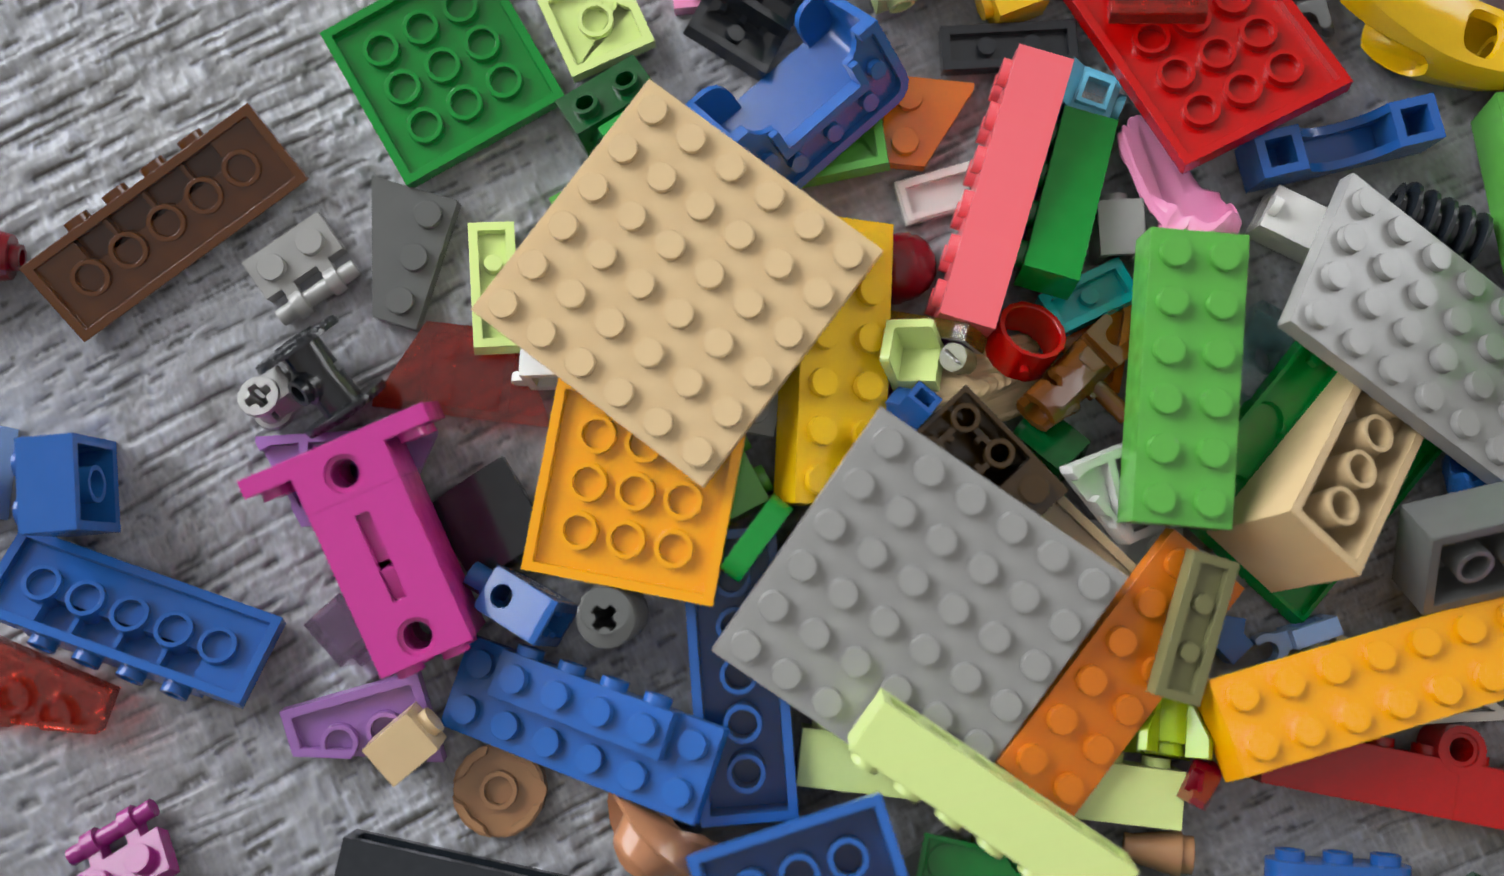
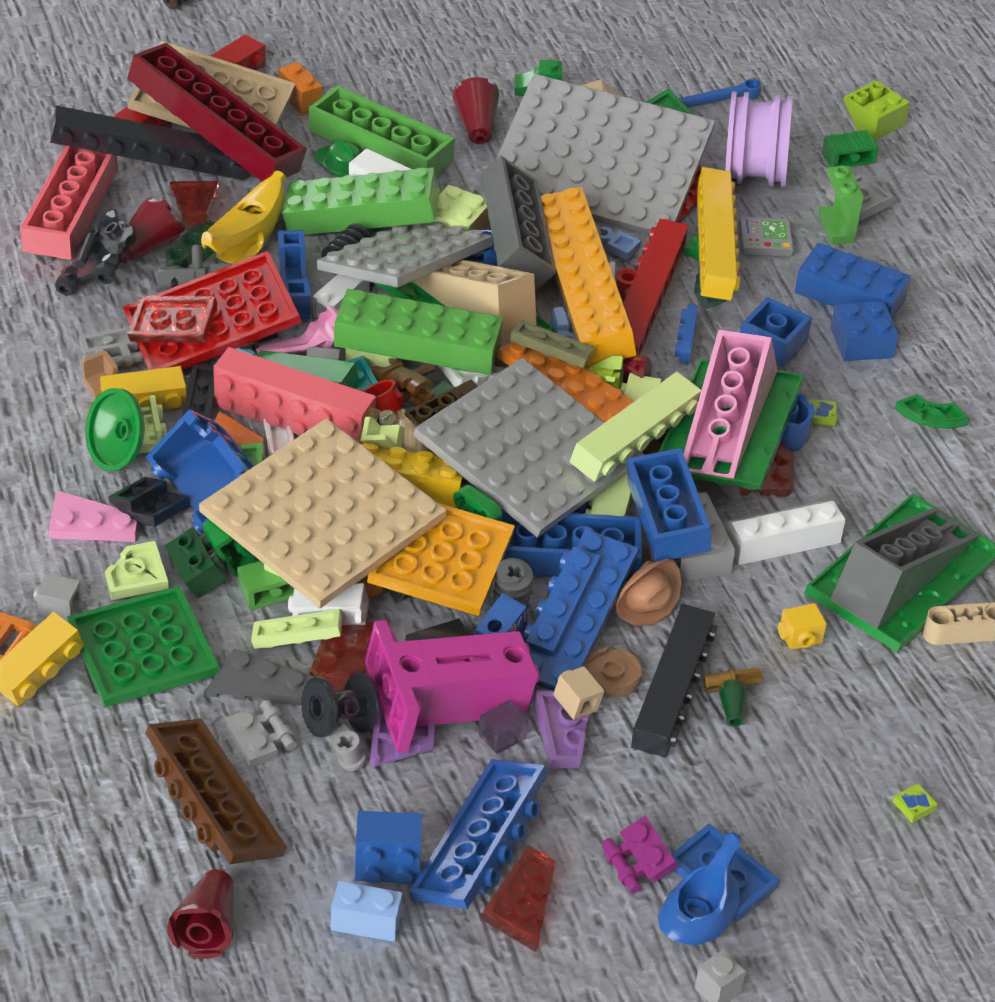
camera: 90 degrees left, 40 degrees down
blue piece [886,380,943,431] -> none

